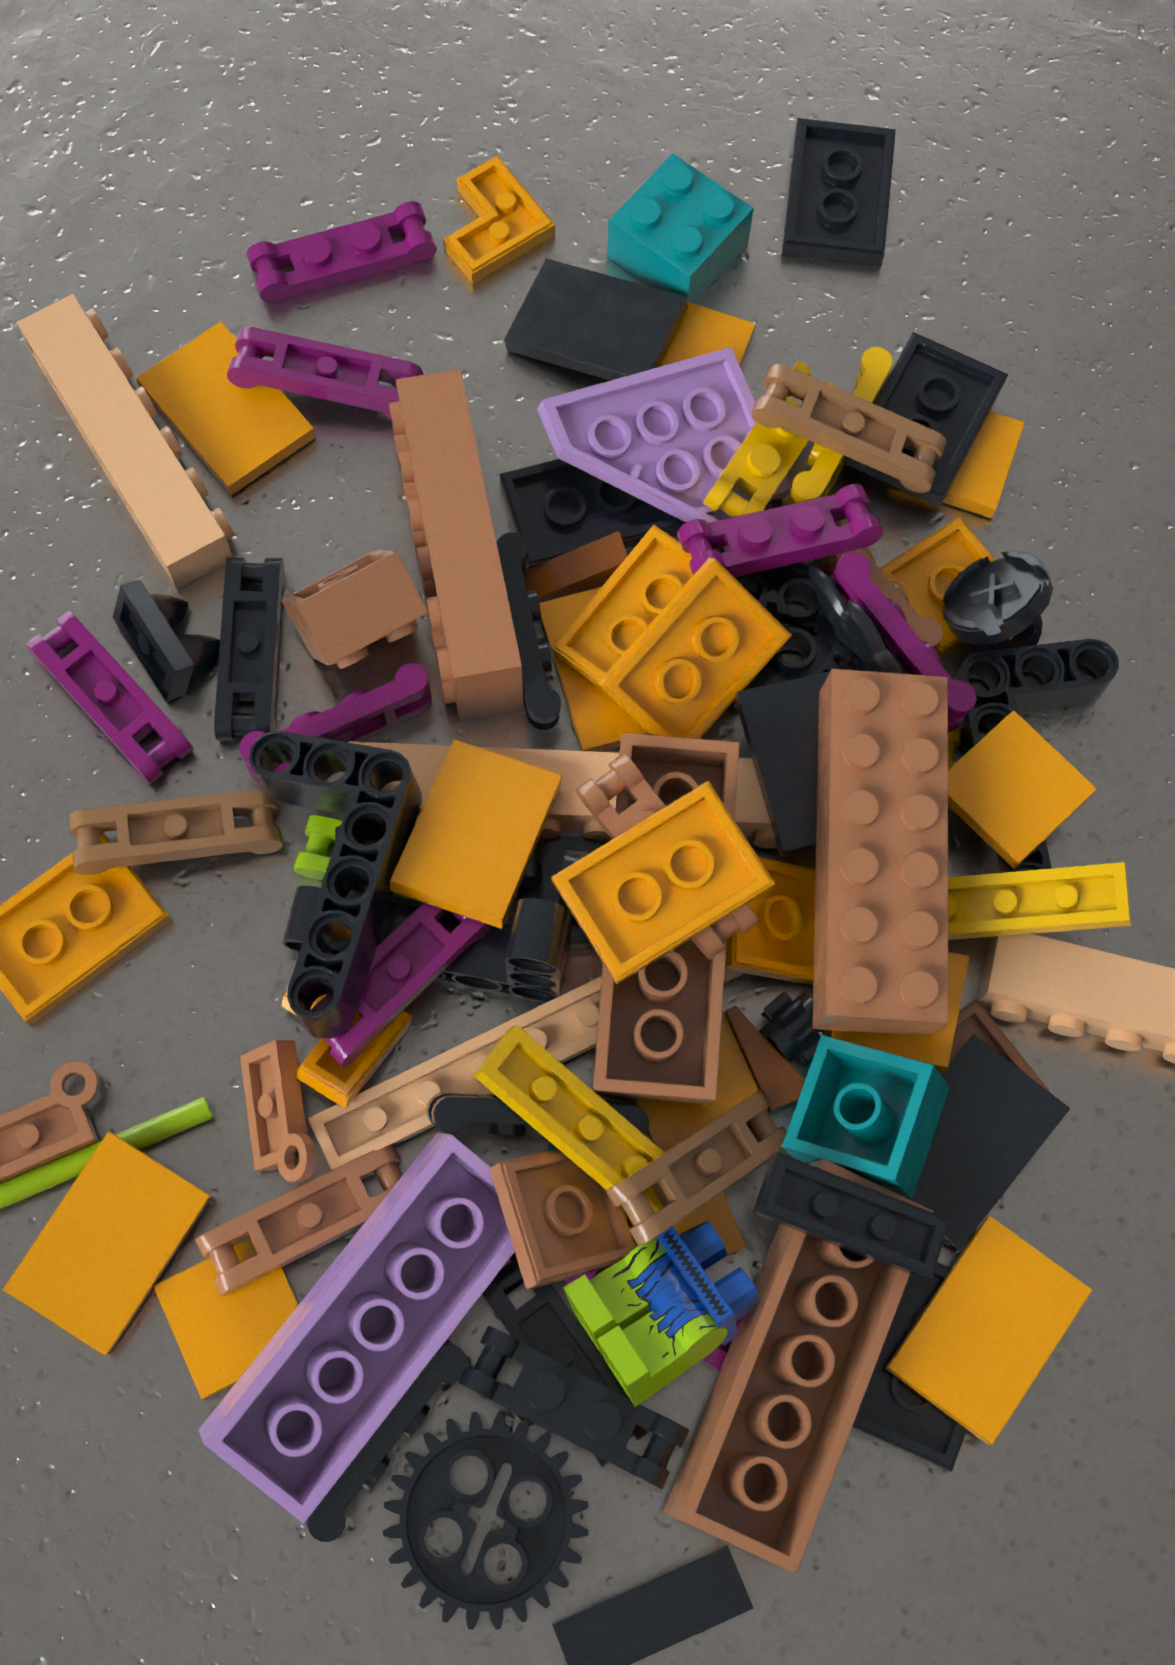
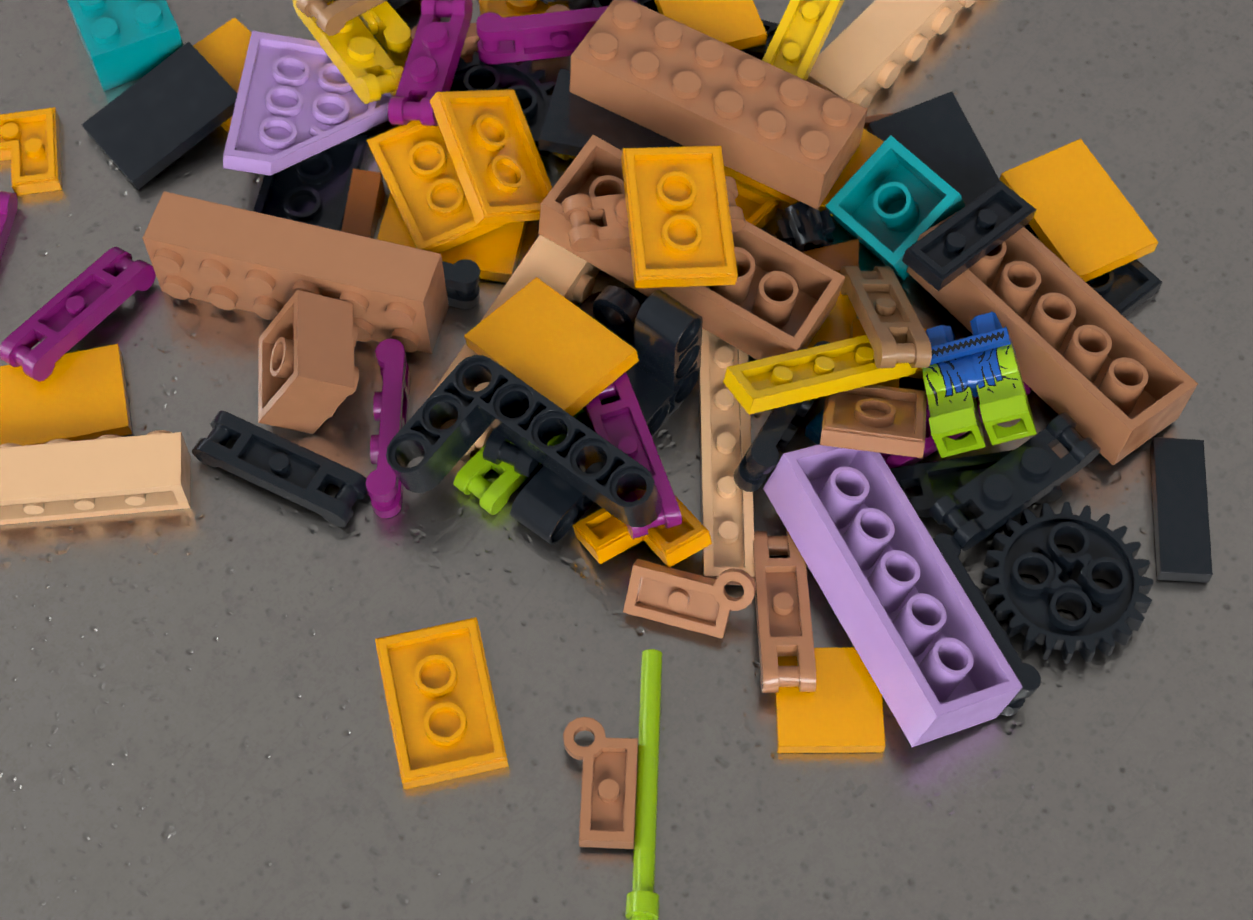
camera: 60 degrees left, 10 degrees down
light orange tile [3,1131,212,1356] -> none
magenta plate [25,611,194,784] -> none
medium nougat plate [69,789,283,875] -> none
black tile [112,579,220,702] -> none
black piece [807,565,905,674] -> none

